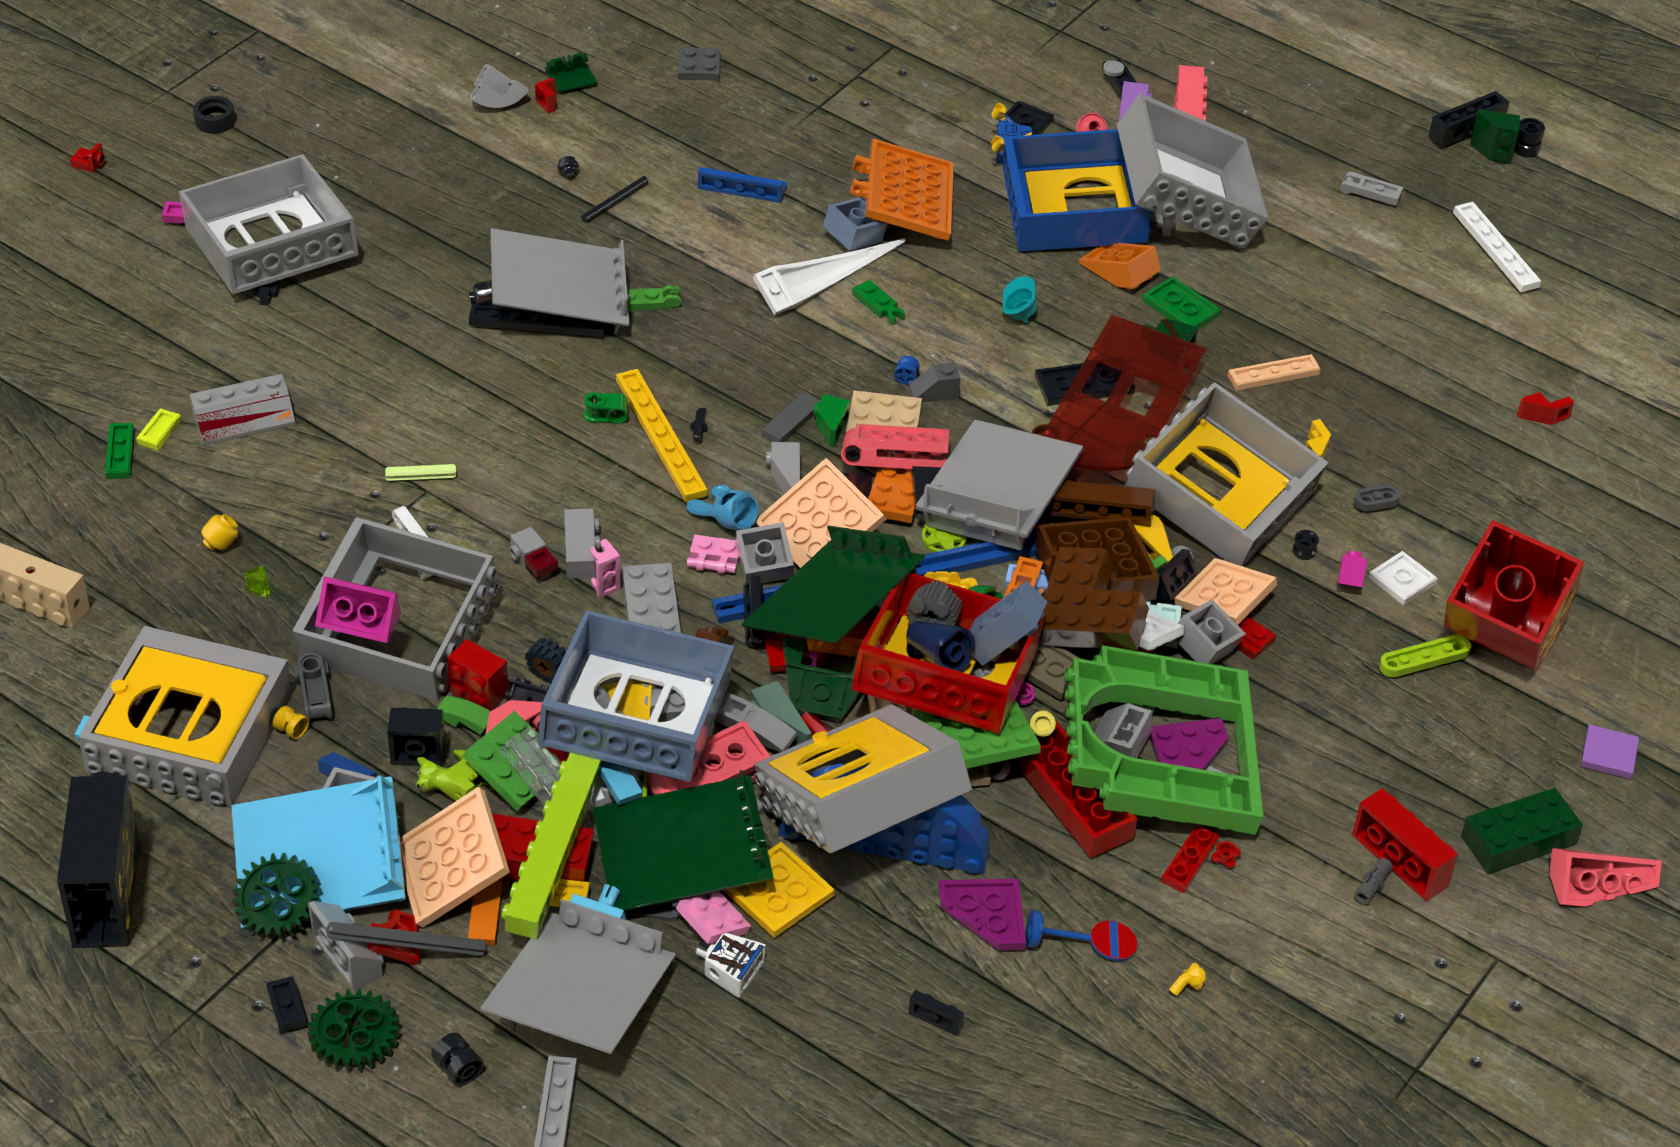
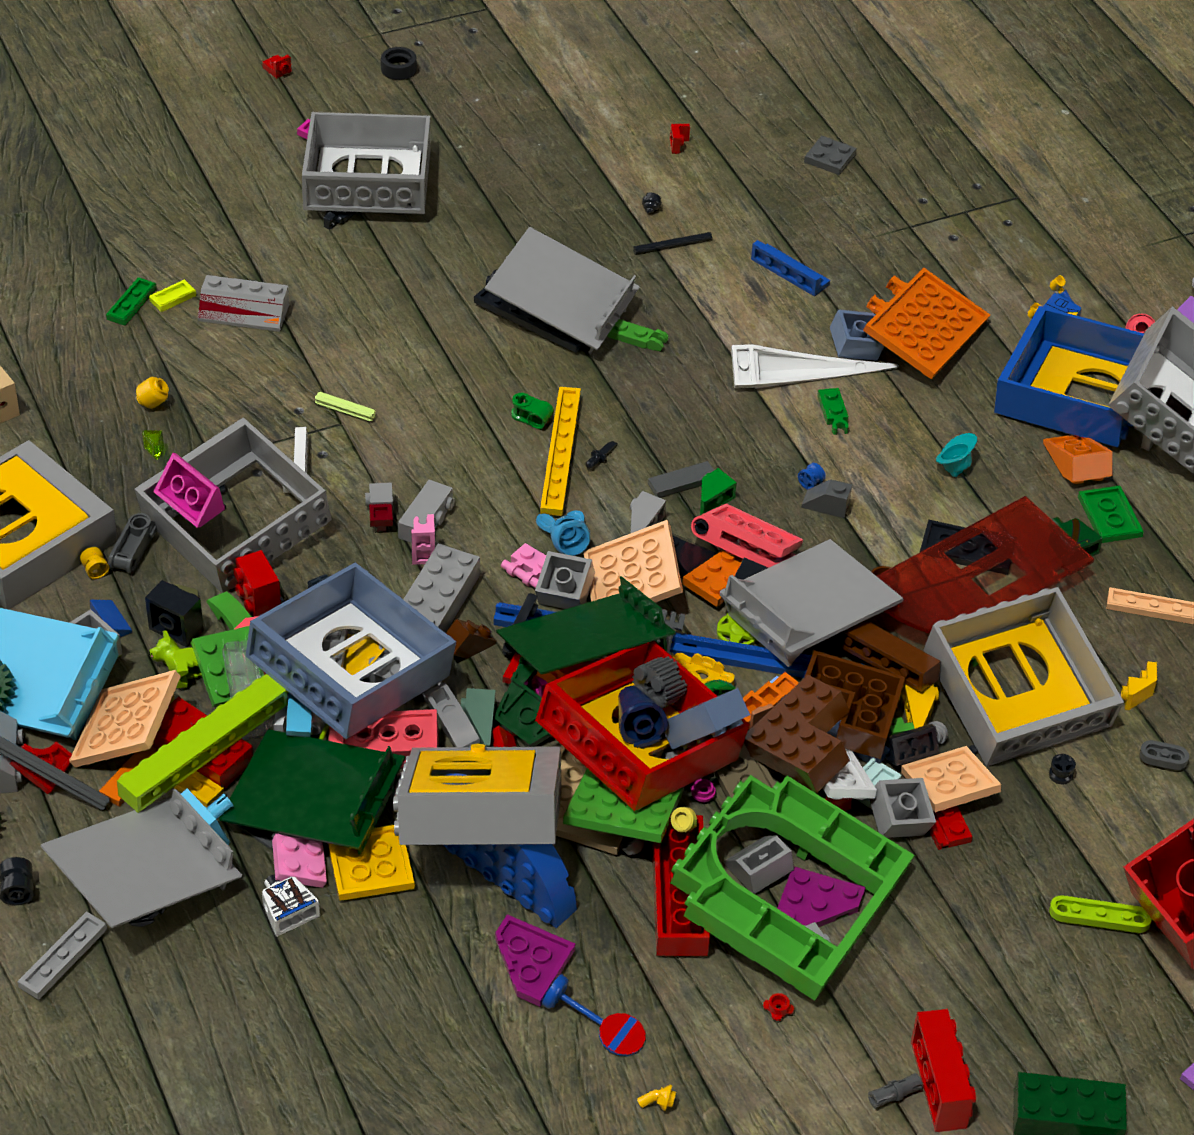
camera: 30 degrees right, 0 degrees up
light grey brick [471,64,530,108] -> none
dark green hinge [545,52,598,93] -> none
tan plate [846,391,922,432] -> none
black plate [908,990,964,1036] -> none
black tile [997,101,1054,135] -> none
red tile [1161,825,1220,893] -> none
dark pink slope [1337,550,1367,587] -> none
white tile [1368,551,1438,606] -> none

